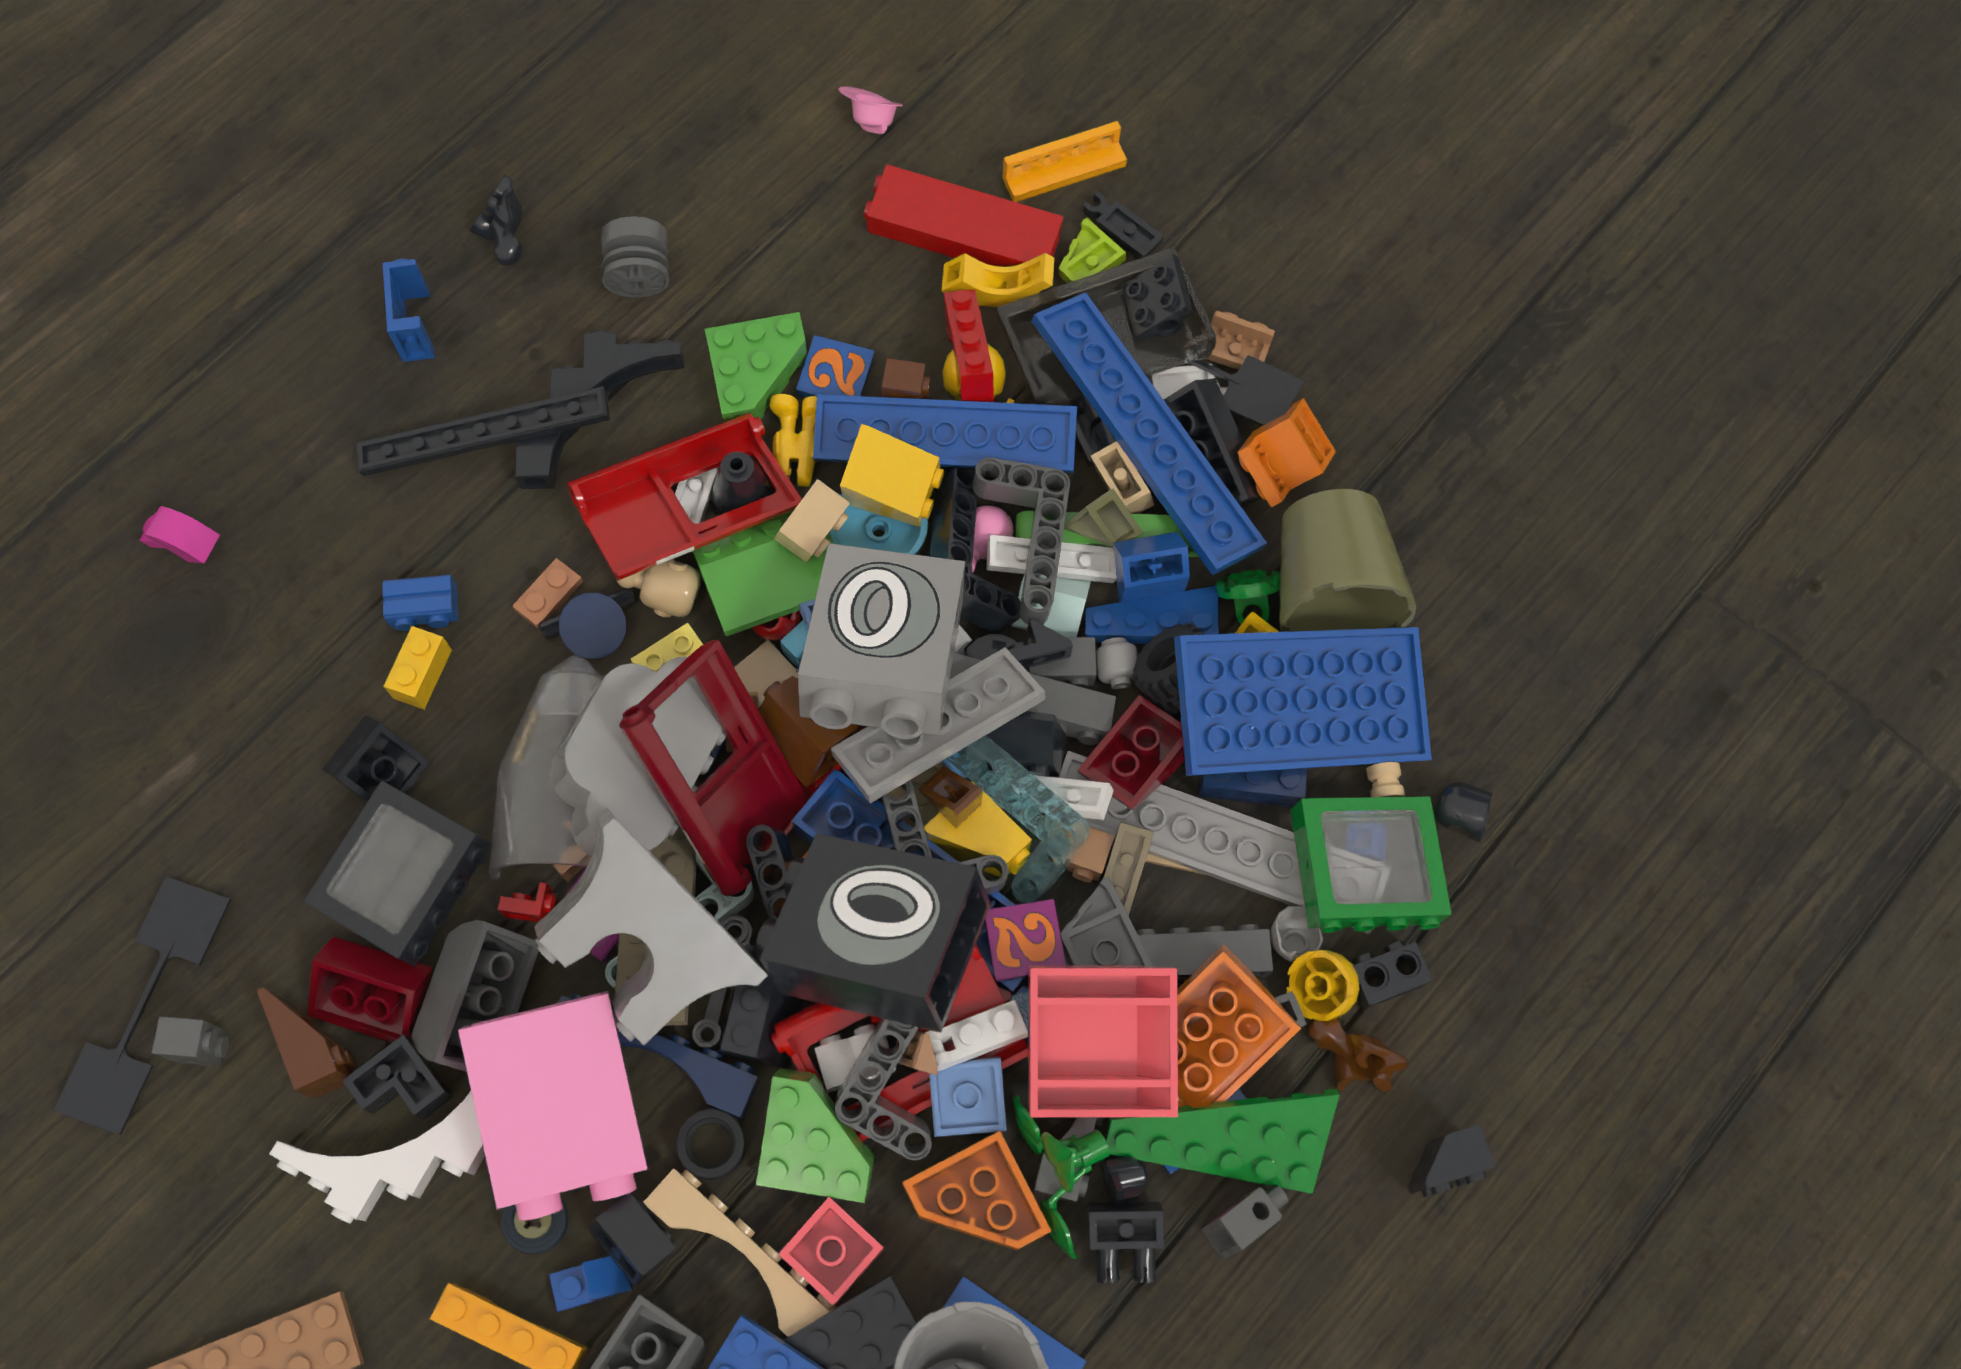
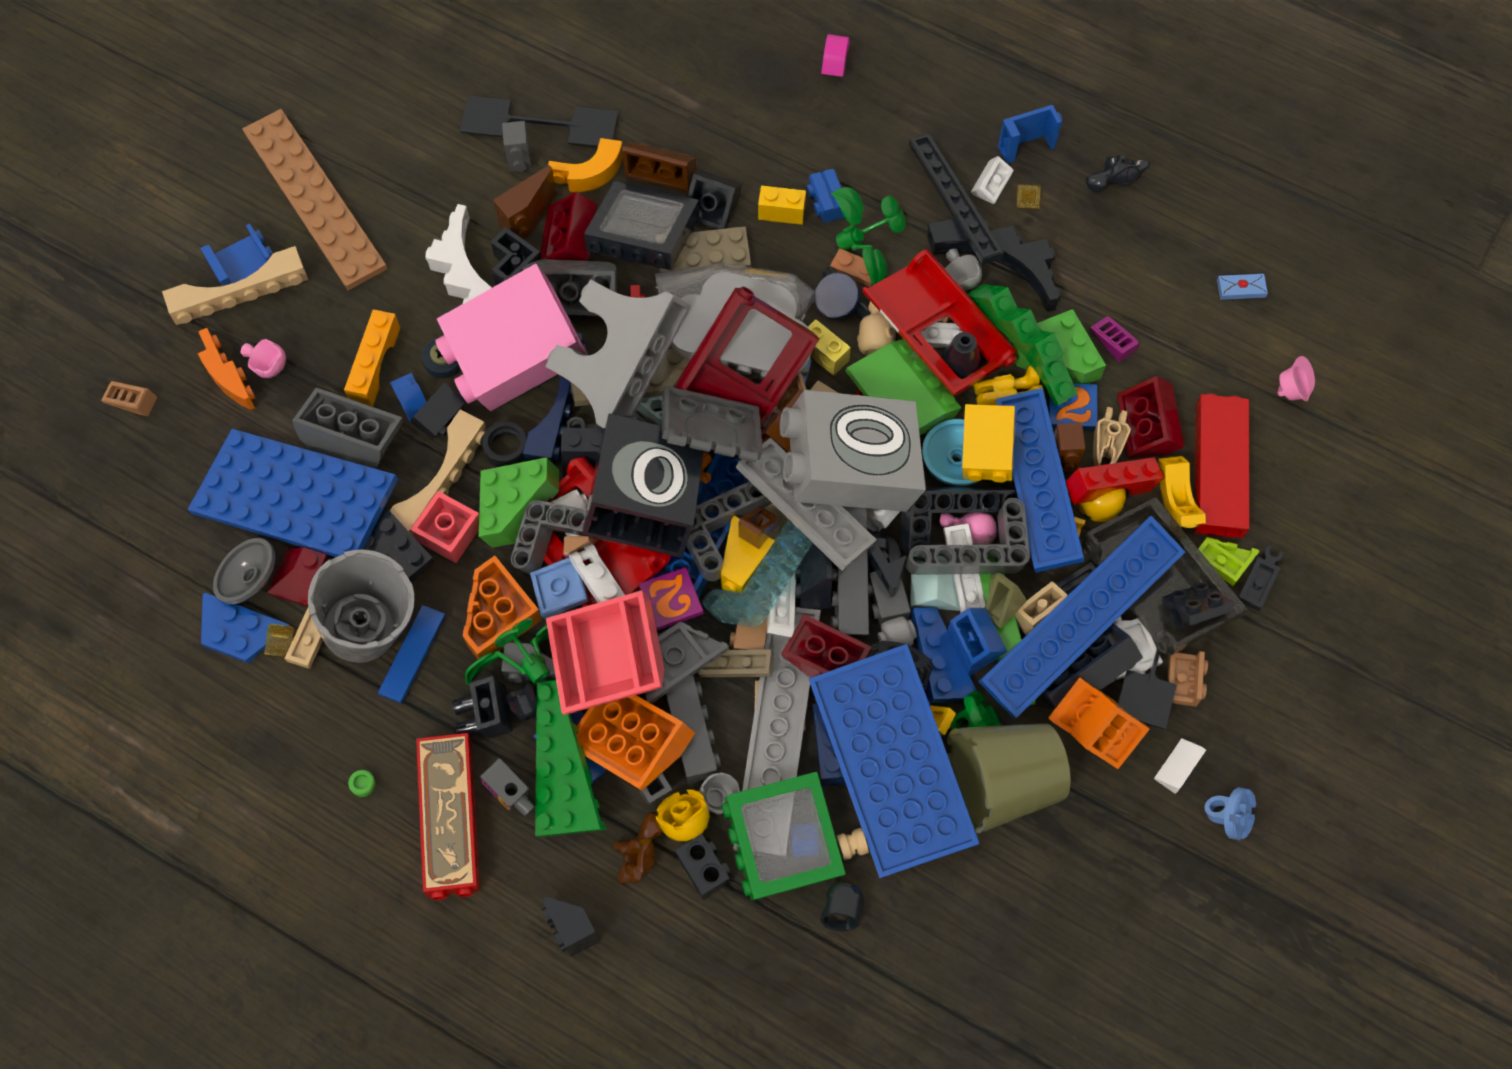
camera: 85 degrees right, 5 degrees down
dark grey wheel [601,216,669,297] -> none
tan brick [774,479,850,563] -> none
light orange fence [1002,121,1127,202] -> none
none -> brick [416,733,480,900]
none -> light orange arch [548,138,623,192]
none -> reddish brown slope [622,142,696,192]
none -> dark tan plate [656,227,751,280]
none -> dark grey hinge [662,386,763,462]
none -> green plant [831,187,906,285]
none -> light grey hair [945,249,982,291]
none -> green arch [967,284,1078,405]
none -> white slope [971,156,1014,204]
none -> clear yellow slope [1016,185,1041,209]
none -> magenta slope [1089,316,1140,362]
none -> tan hinge [1093,407,1131,466]
none -> dark red slope [1117,376,1184,458]
none -> white slope [1154,739,1206,794]
none -> medium blue tile [1204,787,1256,840]
none -> medium blue tile [1217,274,1268,300]

